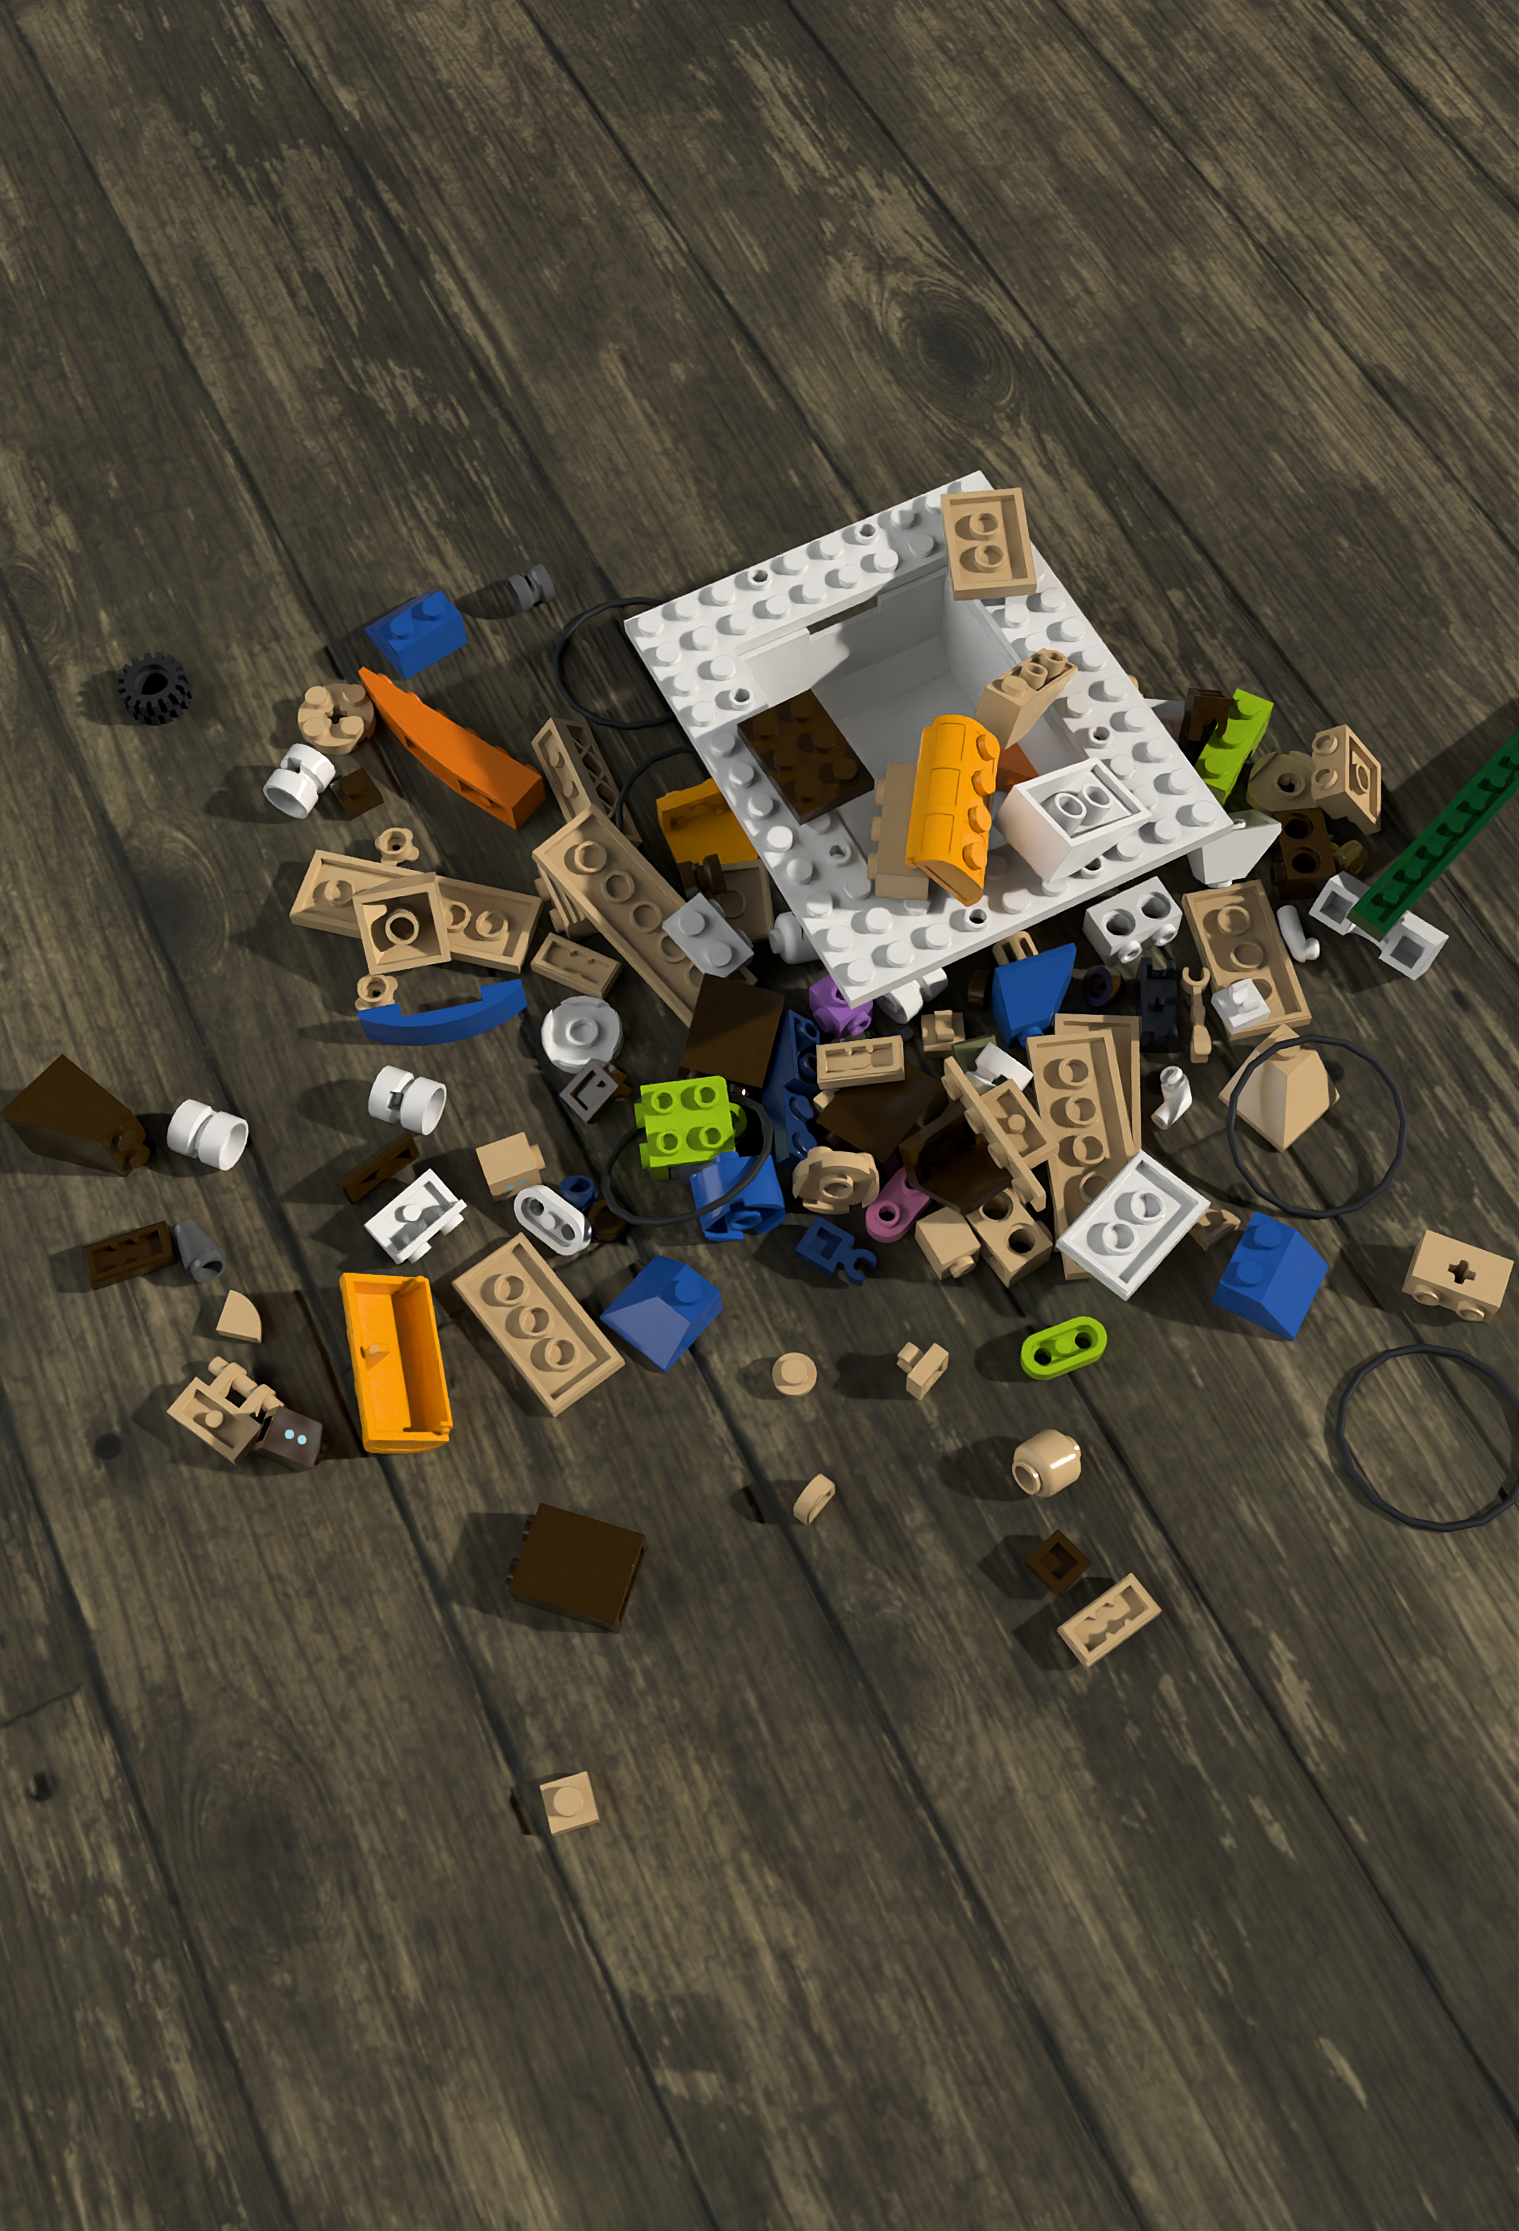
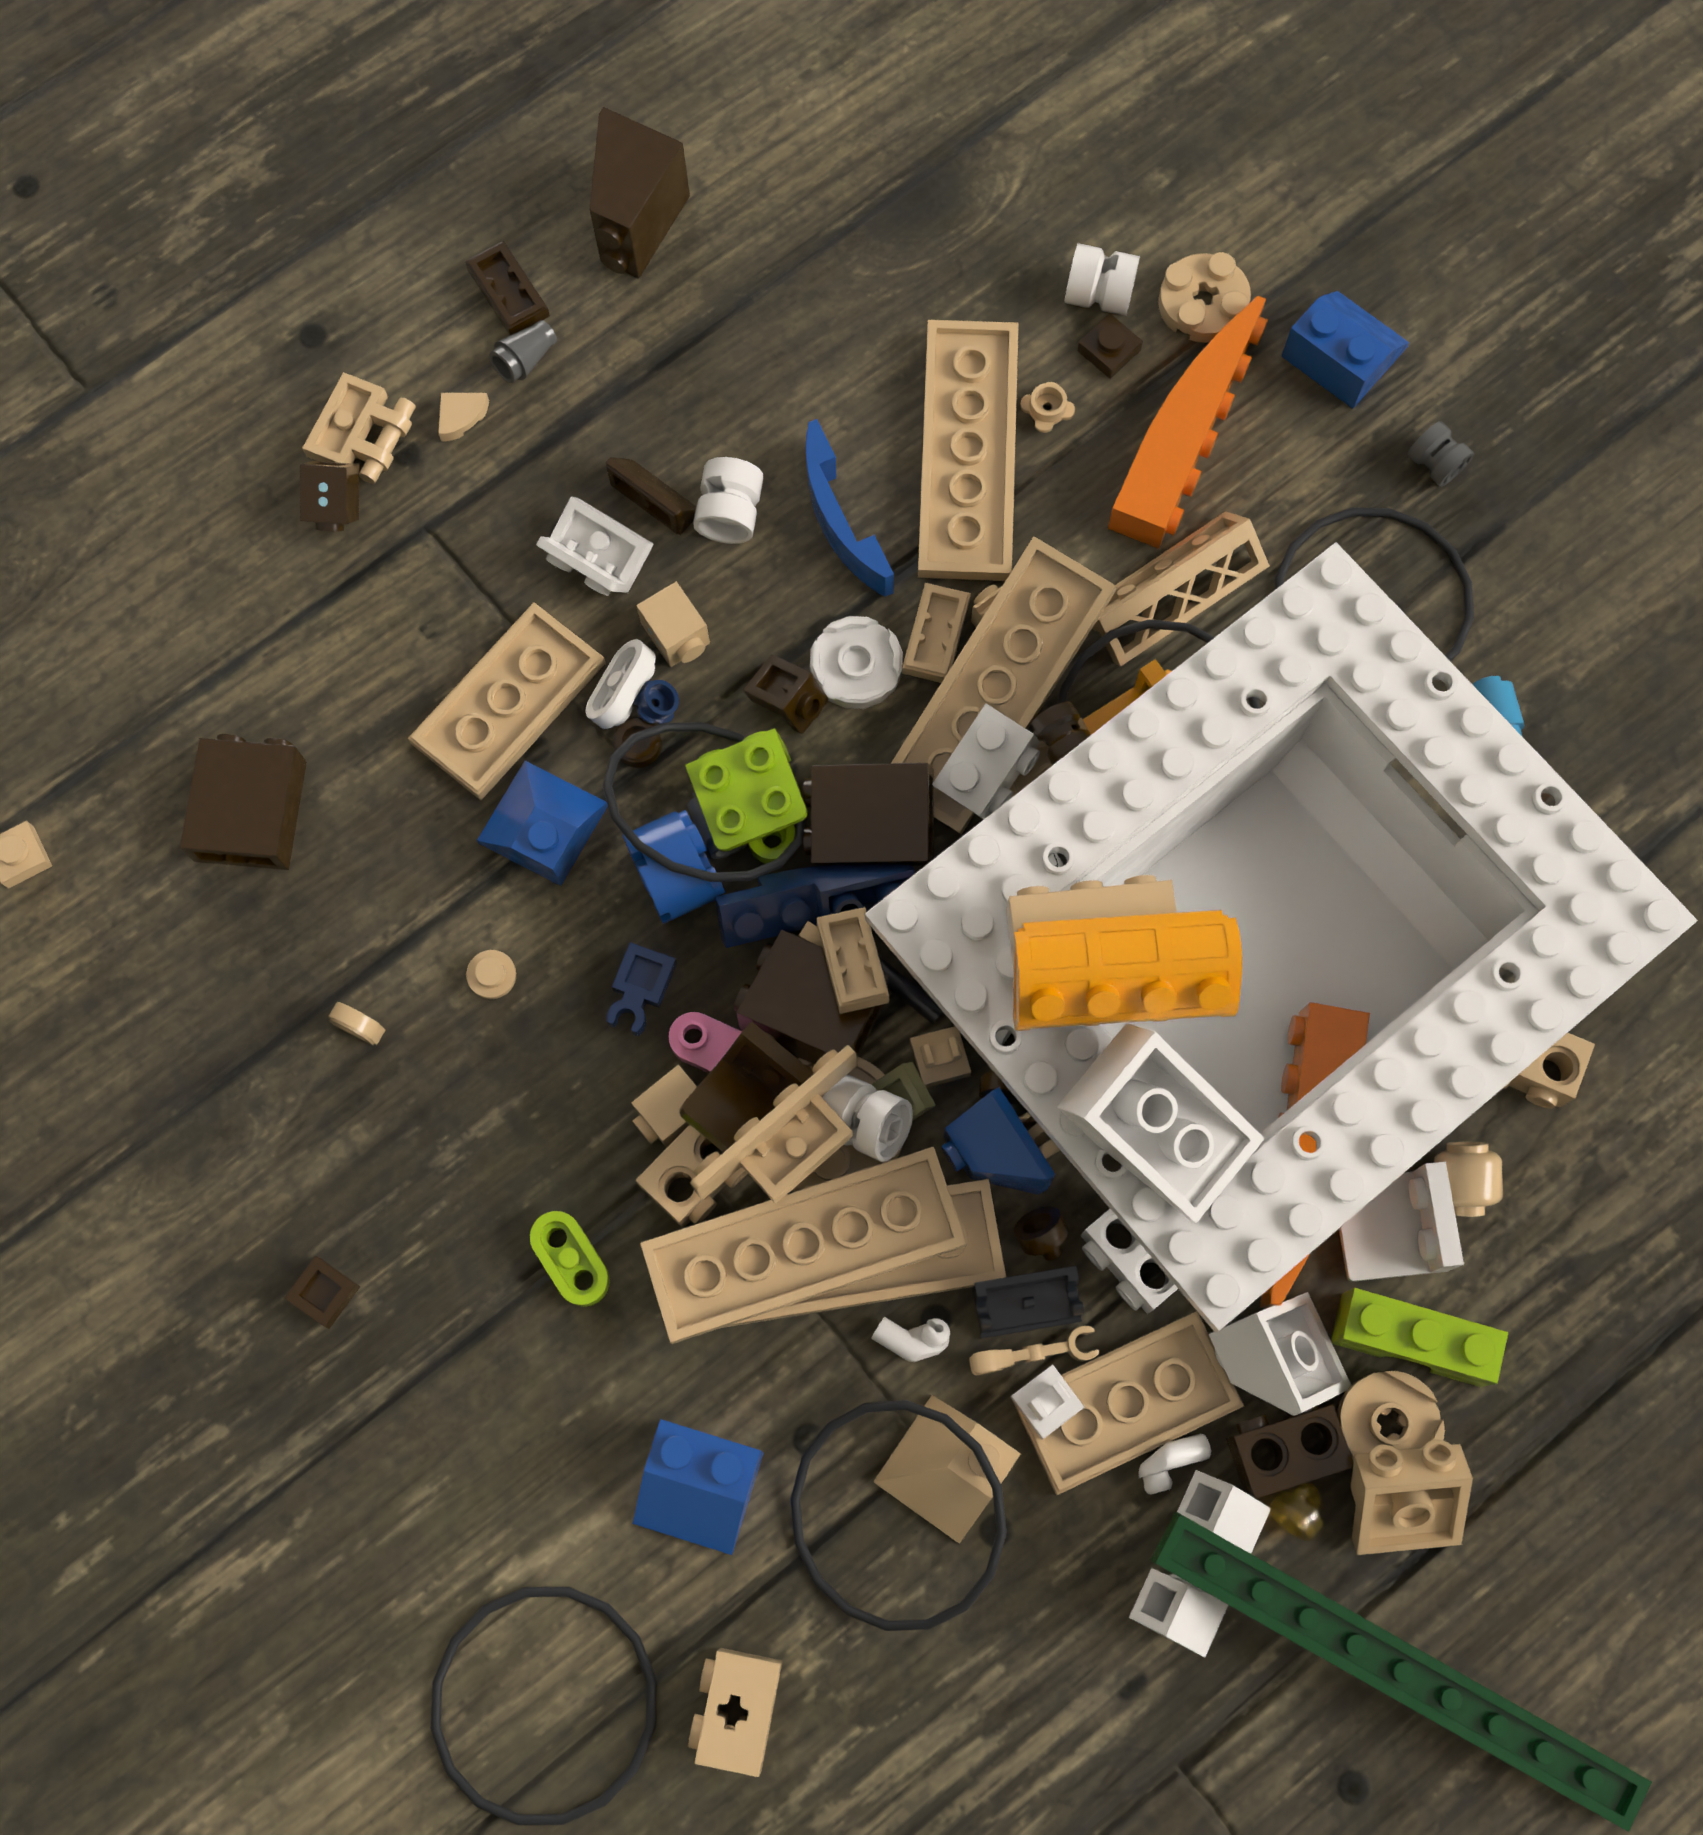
camera: 75 degrees right, 10 degrees up
black tyre [116,652,193,726] -> none
white wheel [167,1099,248,1170] -> none
light orange container [339,1273,454,1454] -> none
tan slope [352,871,451,976] -> none
tan plate [355,974,398,1011] -> none
dark brown plate [737,689,875,826] -> none
tan plate [792,1146,879,1215] -> none
tan tile [897,1342,949,1400] -> none
tan plate [940,488,1037,601] -> none
tan slope [973,648,1079,750] -> none
tan head [1012,1429,1081,1498] -> none
white tile [1056,1149,1211,1301] -> none
tan plate [1057,1572,1162,1670] -> none
dark brown hinge [1183,688,1235,741] -> none
tan tile [1188,1208,1241,1251] -> none

